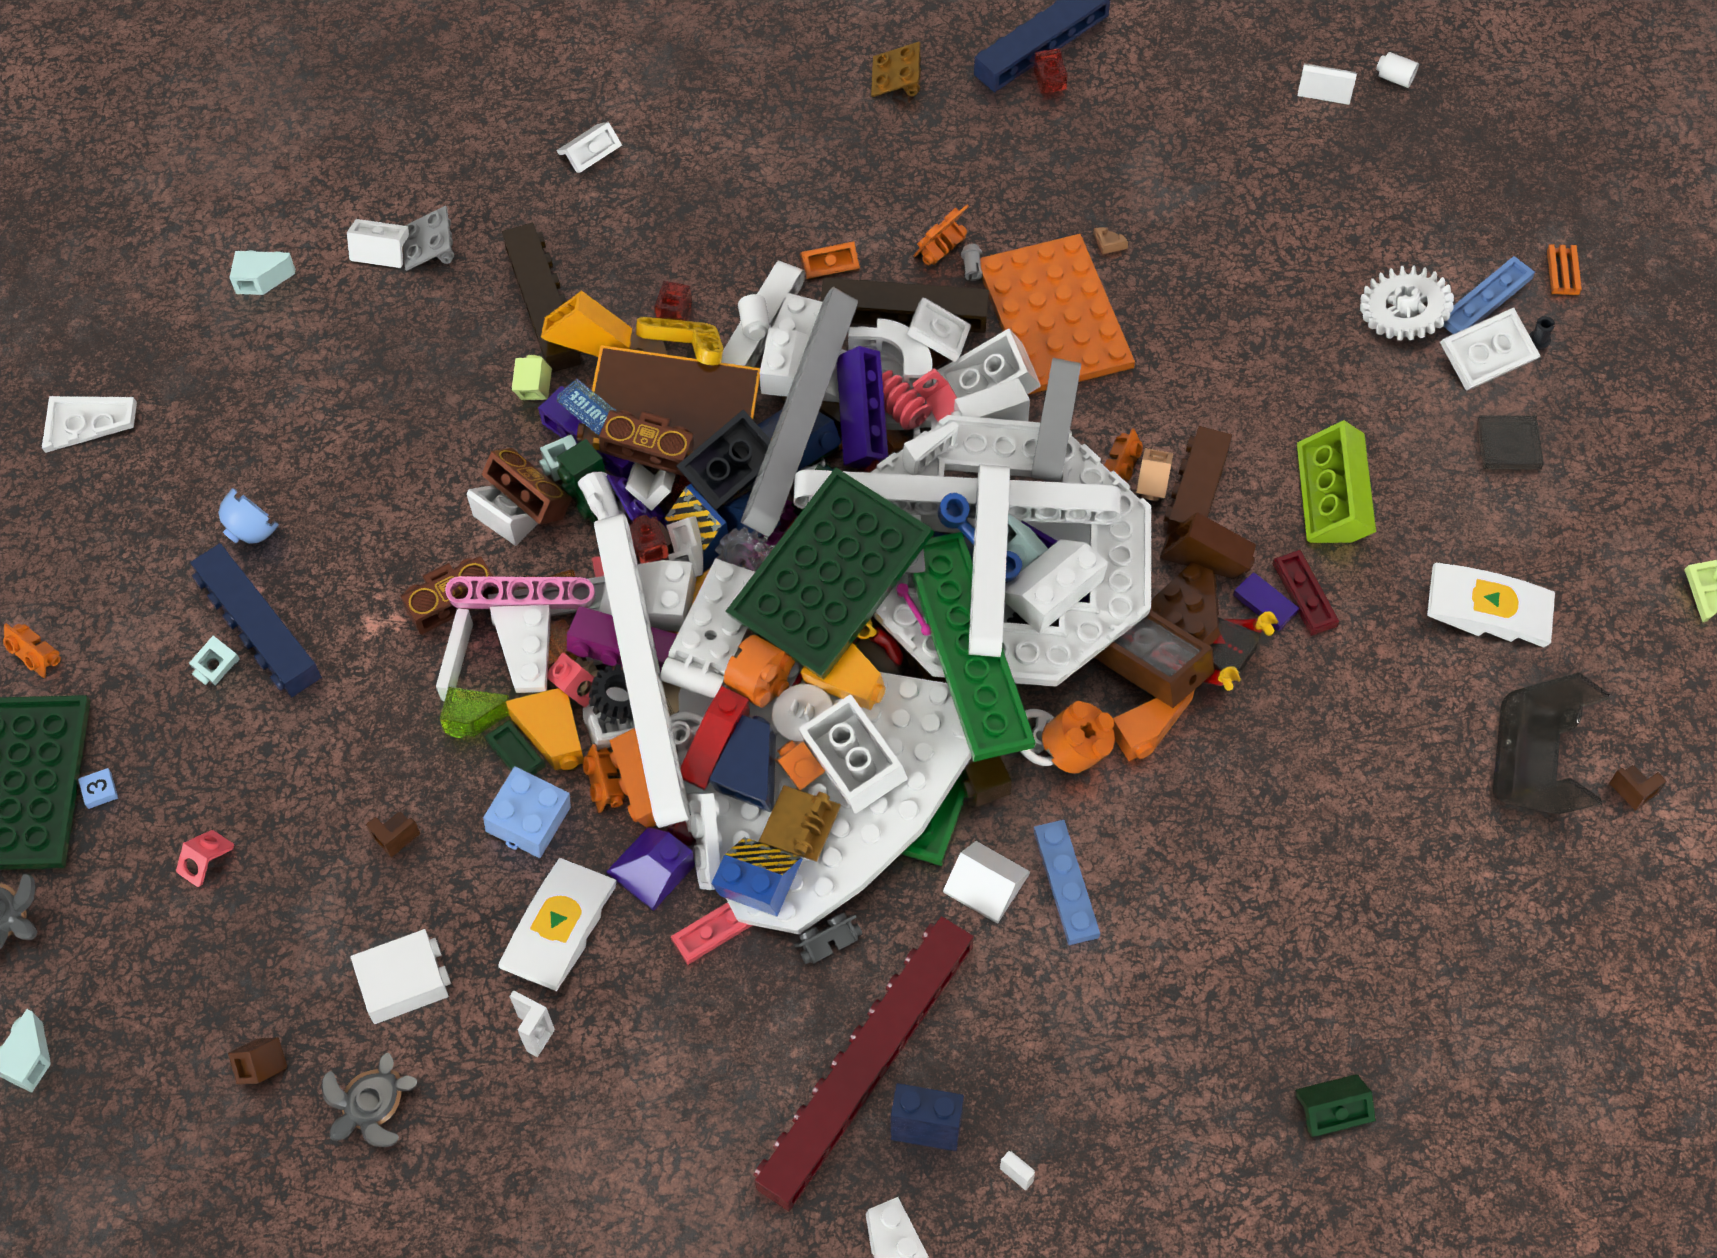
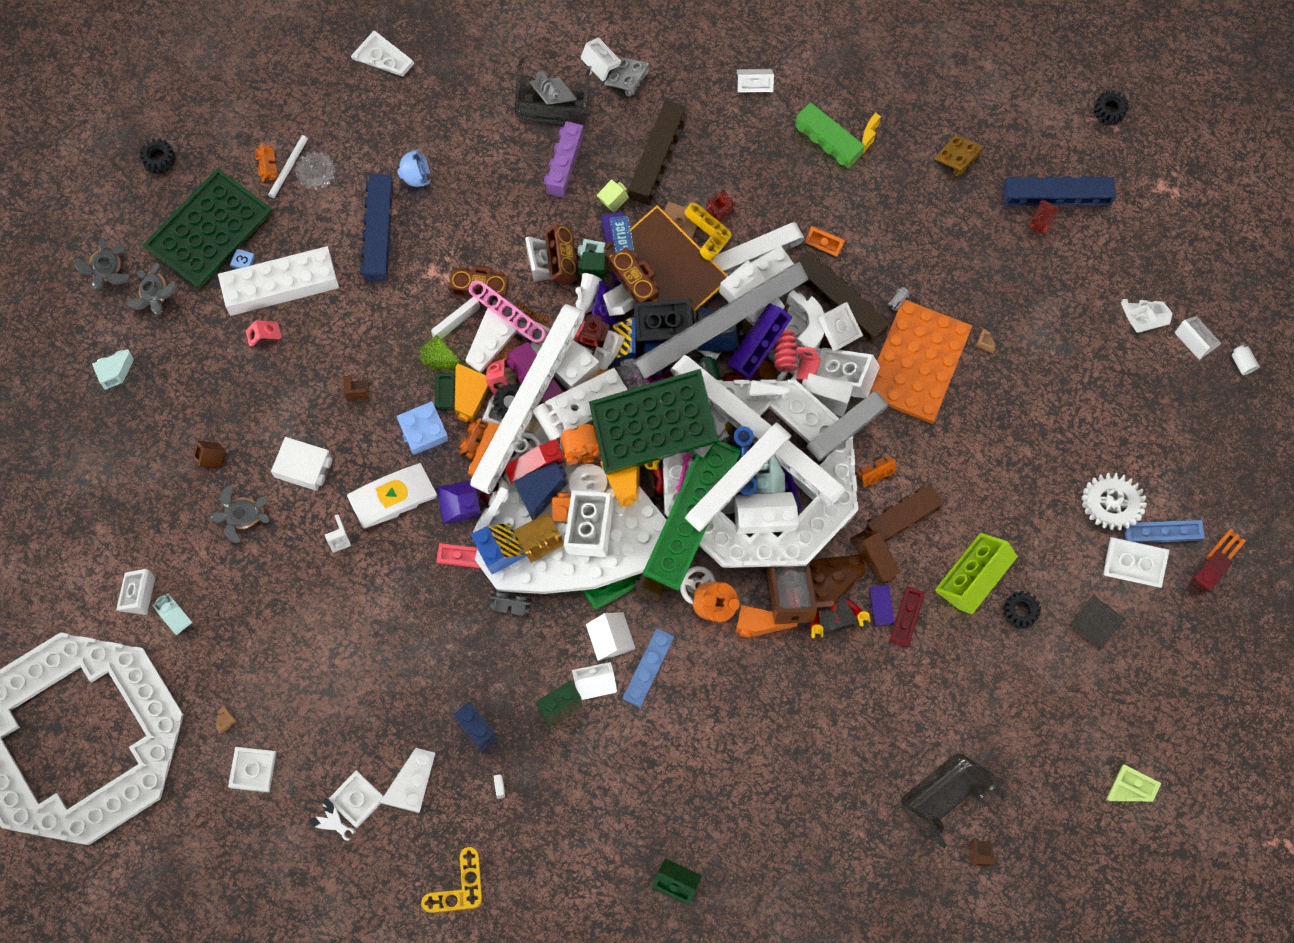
camera: 35 degrees right, 10 degrees up
light aqua brick [189,636,240,686] -> none
light aqua slope [229,250,296,295] -> none
light orange slope [541,290,632,357] -> none
white brick [738,294,770,340] -> none
dark red brick [754,916,974,1212] -> none
orange hinge [913,204,969,266] -> none
light nougat slope [1136,448,1173,501] -> none
white slope [1427,563,1555,648] -> none
black pin [1529,316,1555,350] -> none
none -> white brick [218,246,339,316]
none -> white piece [268,135,308,198]
none -> clear gear [295,151,336,190]
none -> clear smoke windscreen [515,58,592,125]
none -> light grey hinge [529,71,577,104]
none -> dark green brick [536,680,582,728]
none -> medium lavender brick [544,121,584,198]
none -> white panel [572,662,617,700]
none -> bright green brick [795,102,865,168]
none -> yellow slope [861,112,881,153]
none -> black tyre [1003,591,1041,629]
none -> white slope [1121,299,1173,333]
none -> dark red slope [1192,550,1233,592]

